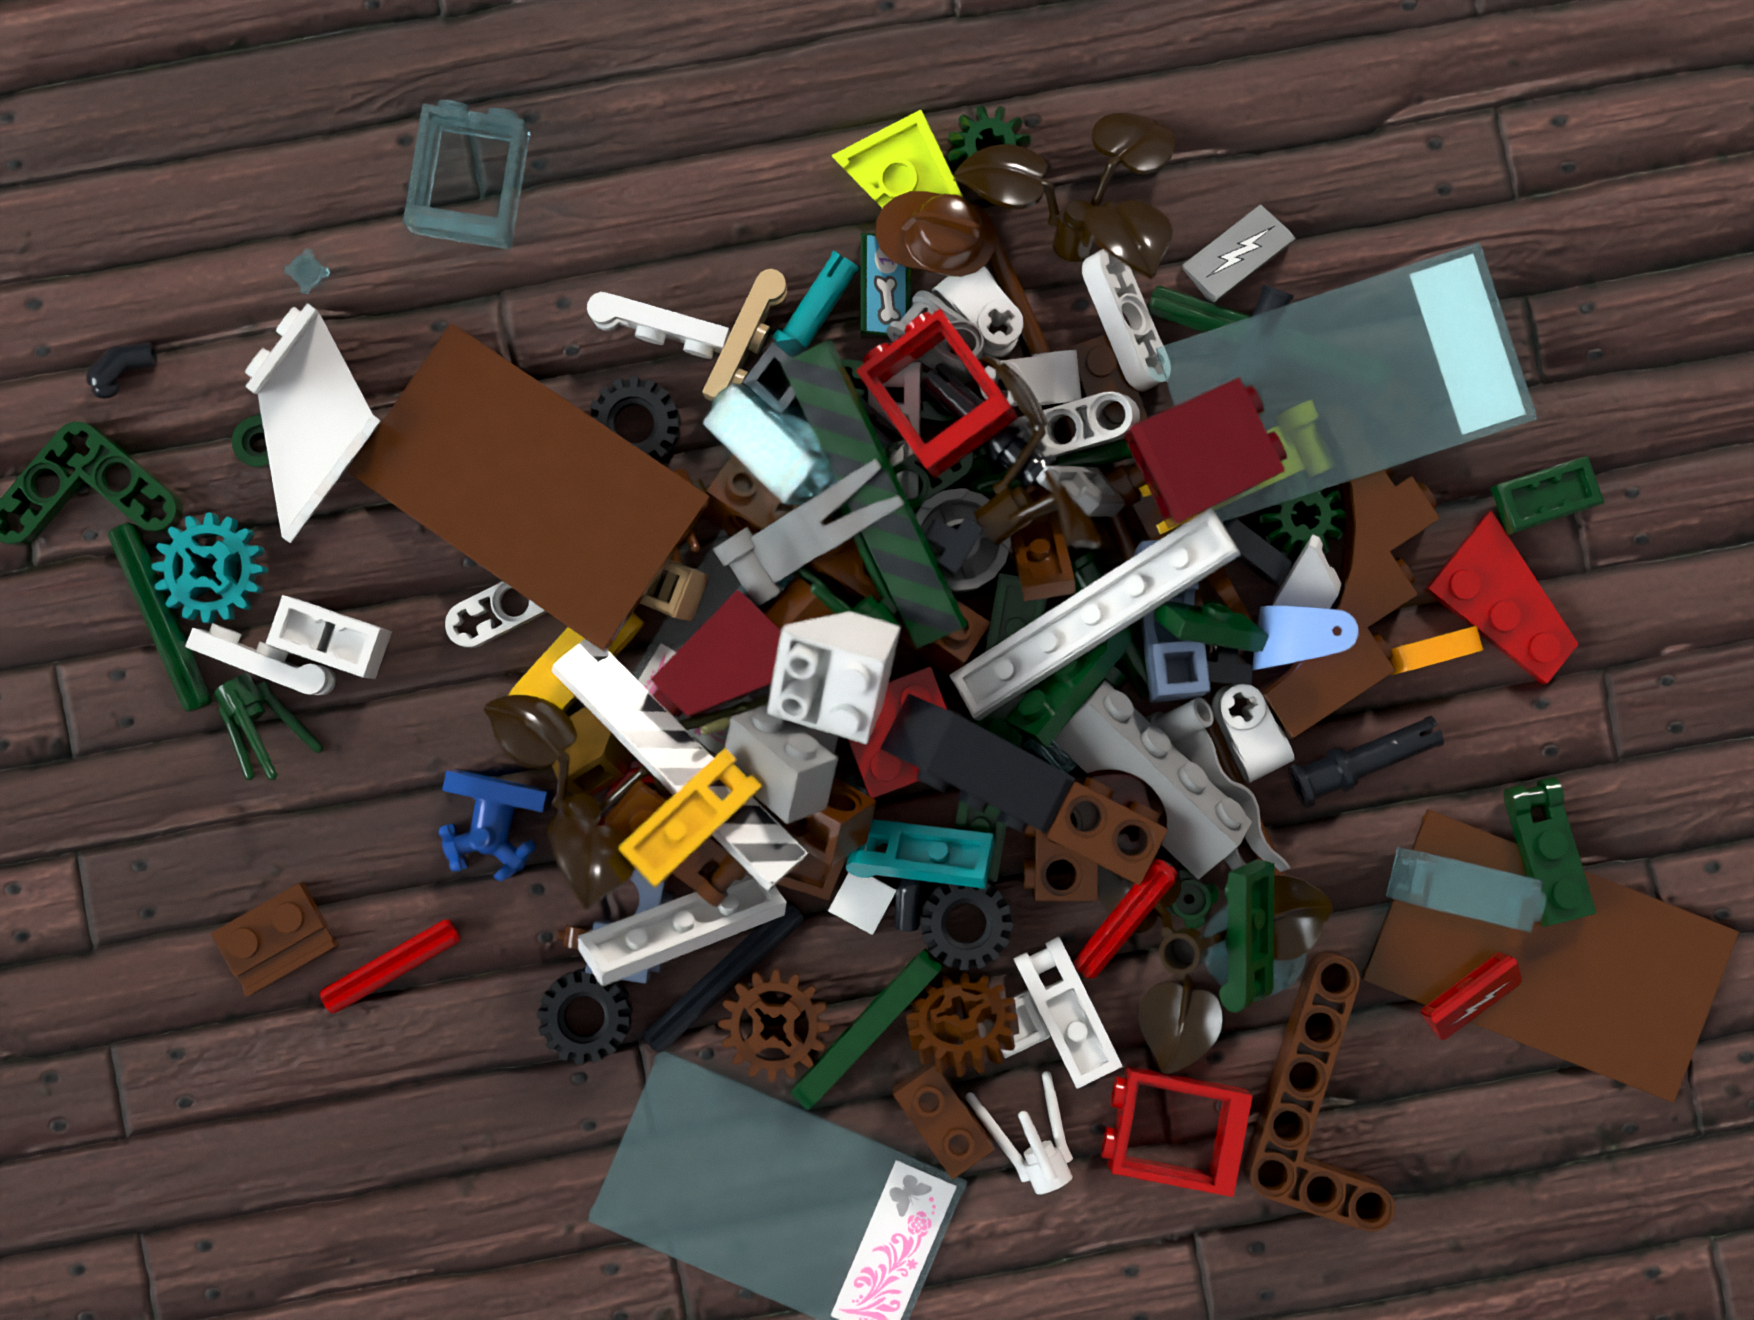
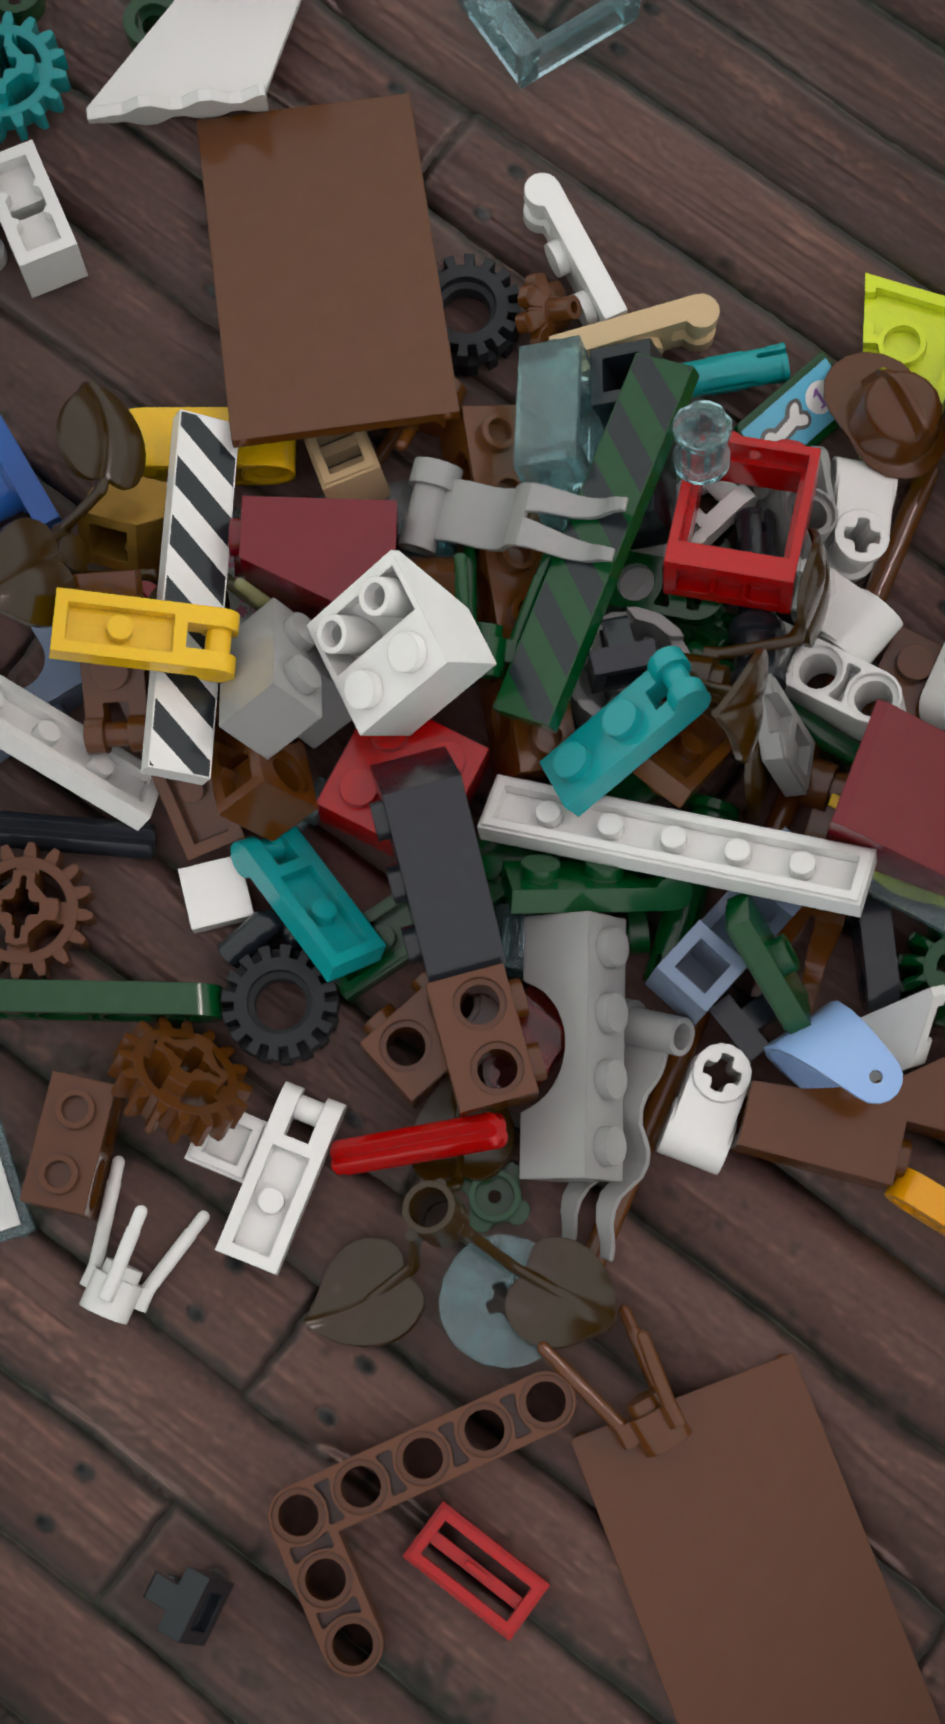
camera: 50 degrees right, 10 degrees down
white beam [445,581,548,648] -> none
red window [1101,1065,1253,1197] -> none
dark green plate [1219,859,1274,1013] -> none
black pin [1288,715,1444,808] -> none
clear light blue window [1386,847,1546,932] -> none
red slope [1419,952,1522,1041] -> none
dark green plate [1504,777,1597,928] -> none
none -> black tile [143,1566,234,1646]
none -> red tile [402,1501,550,1641]
none -> reddish brown plant [515,273,581,353]
none -> reddish brown plant [537,1304,693,1458]
none -> teal plate [539,646,711,817]
none -> clear light blue bush [673,400,732,485]

